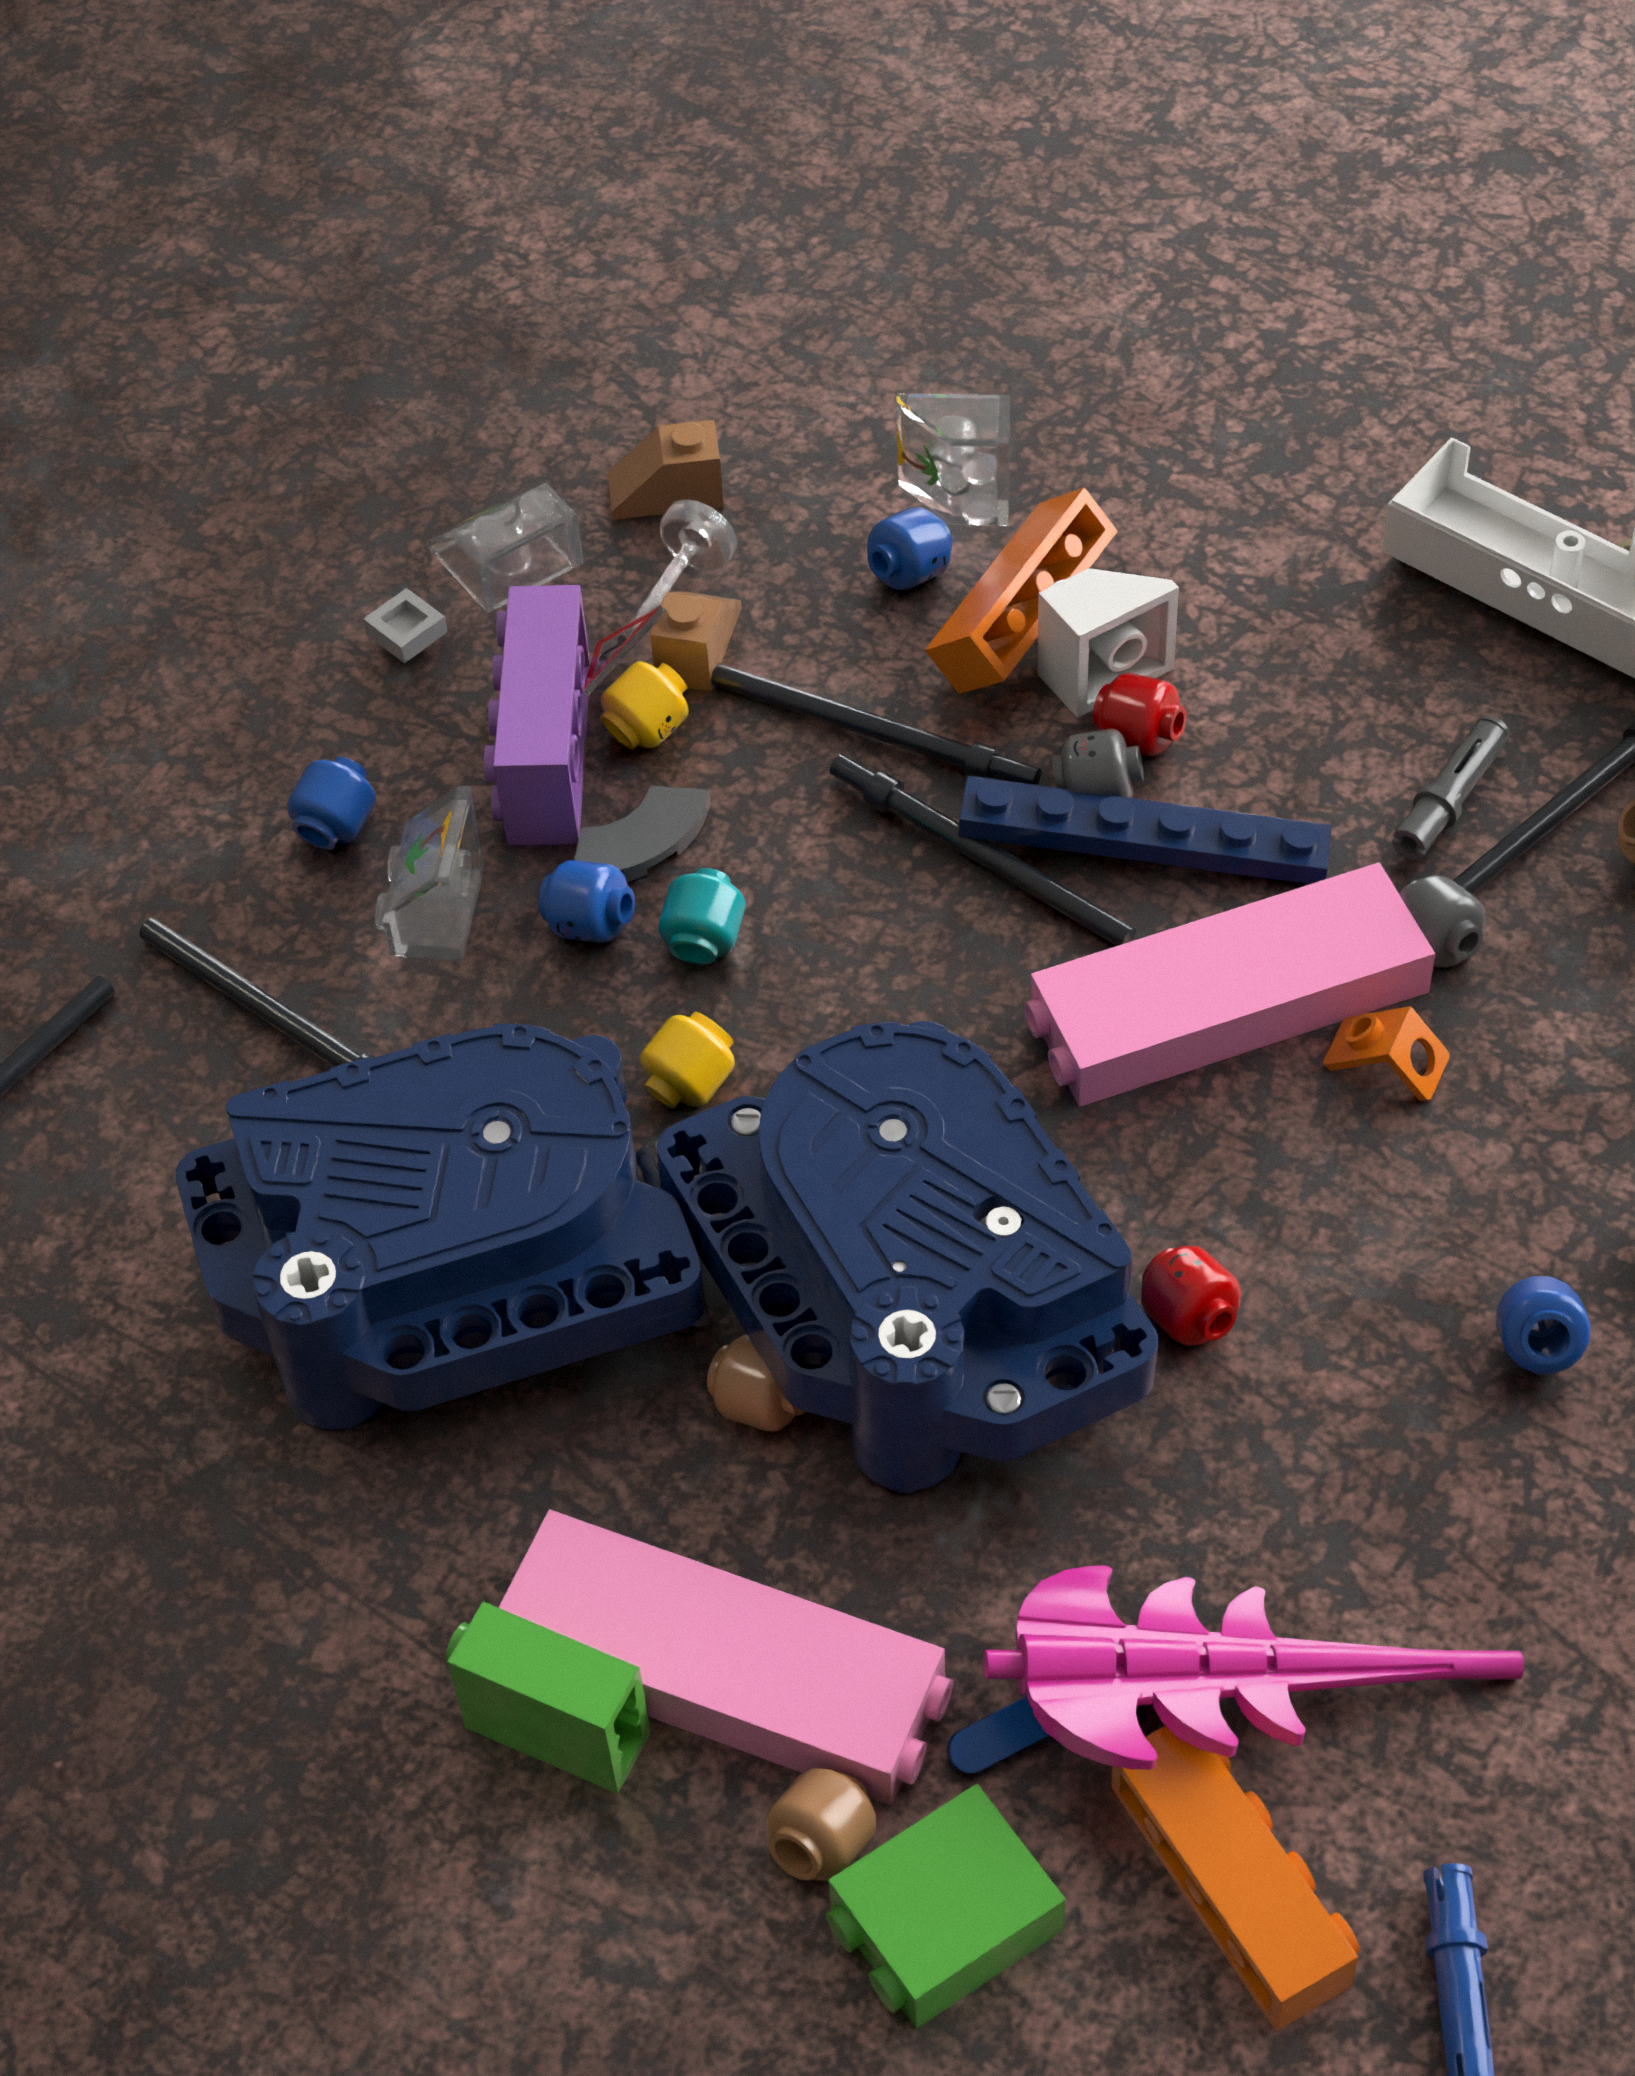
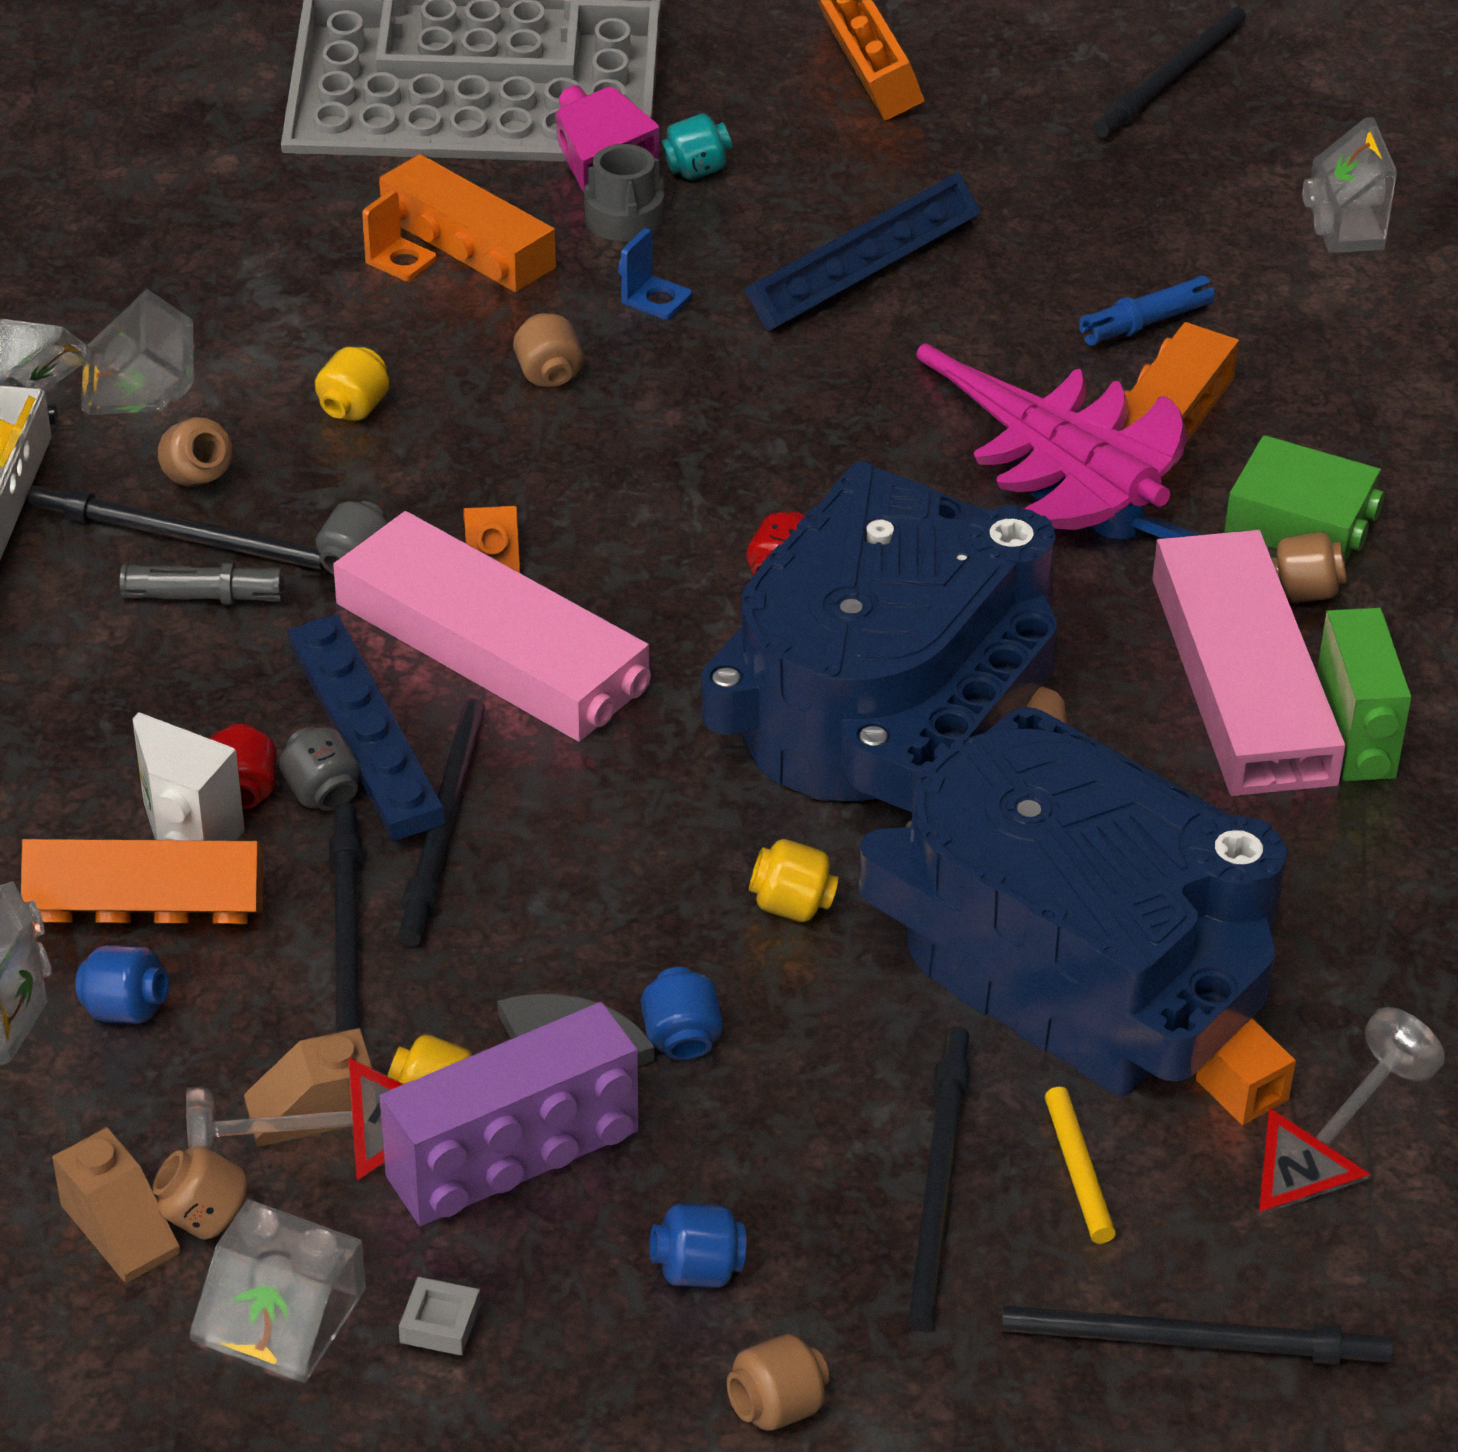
camera: 125 degrees left, 10 degrees down
clear slope [375,786,485,961] -> none
teal head [658,868,746,965] -> none
blue head [1496,1276,1591,1374] -> none
none -> medium nougat head [152,1145,250,1240]
none -> medium nougat head [726,1334,829,1431]
none -> yellow bar [1045,1087,1116,1244]
none -> orange brick [1196,1018,1296,1126]
none -> clear piece [1258,1007,1445,1216]

